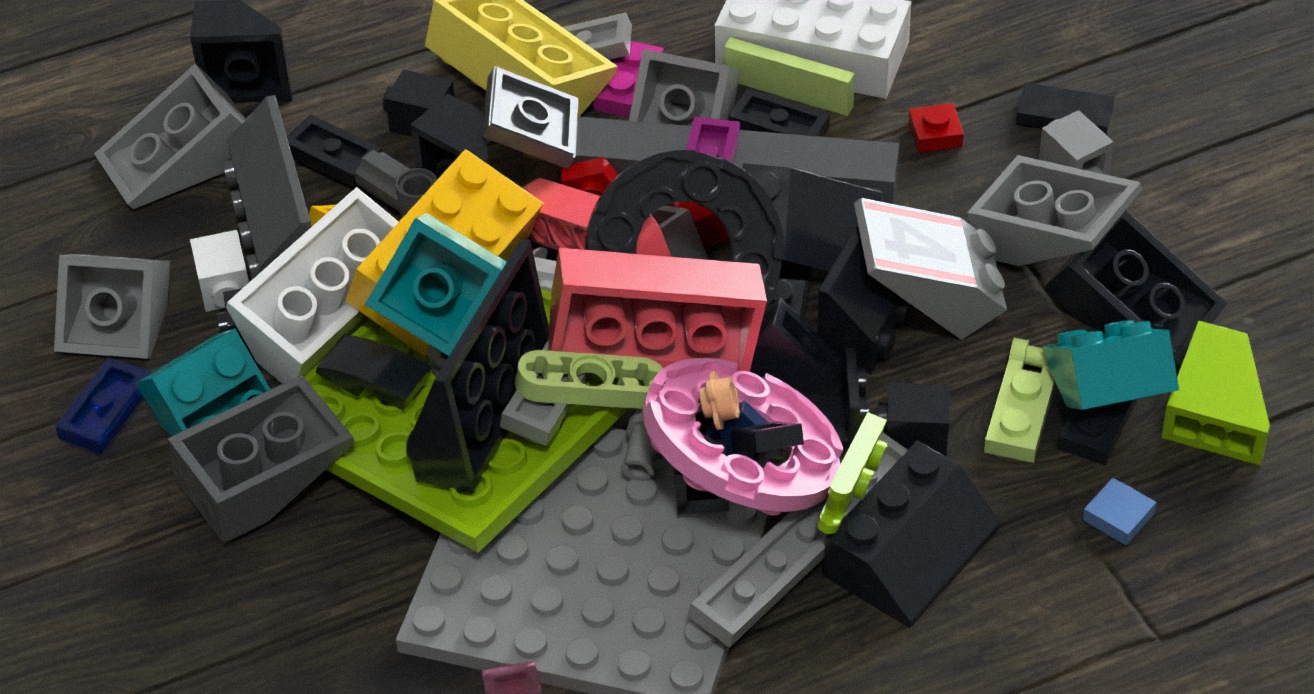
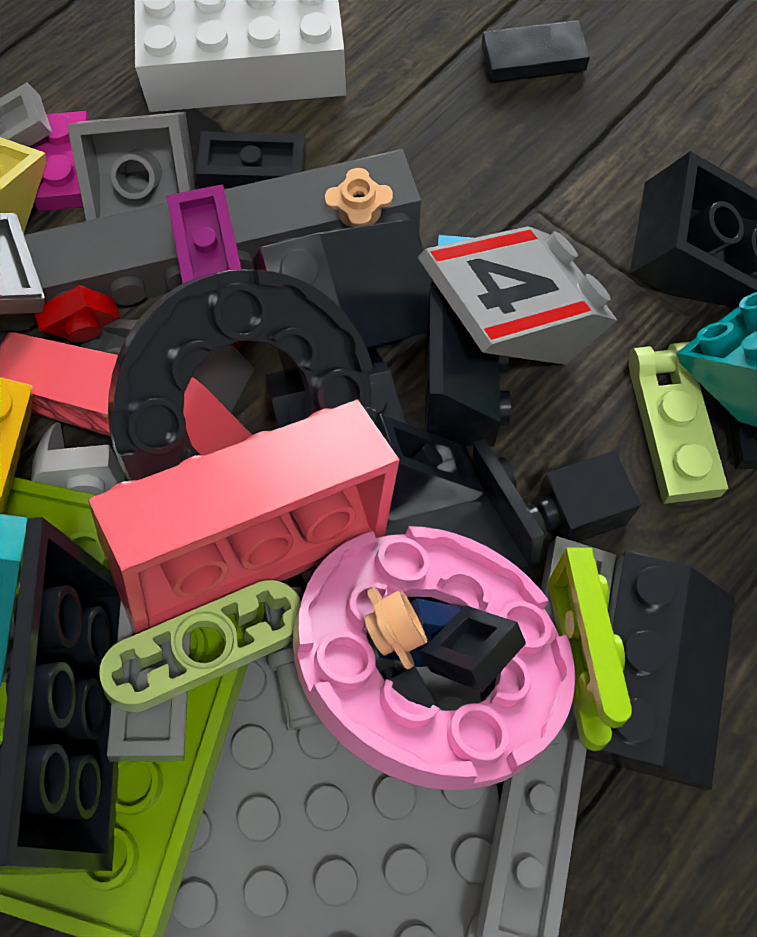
camera: 25 degrees left, 20 degrees up
yellowish green tile [724,37,855,116] -> none
red plate [908,103,964,153] -> none
light grey slope [967,155,1142,266] -> none
light grey brick [1039,110,1114,175] -> none
none -> light nougat plate [325,168,393,228]

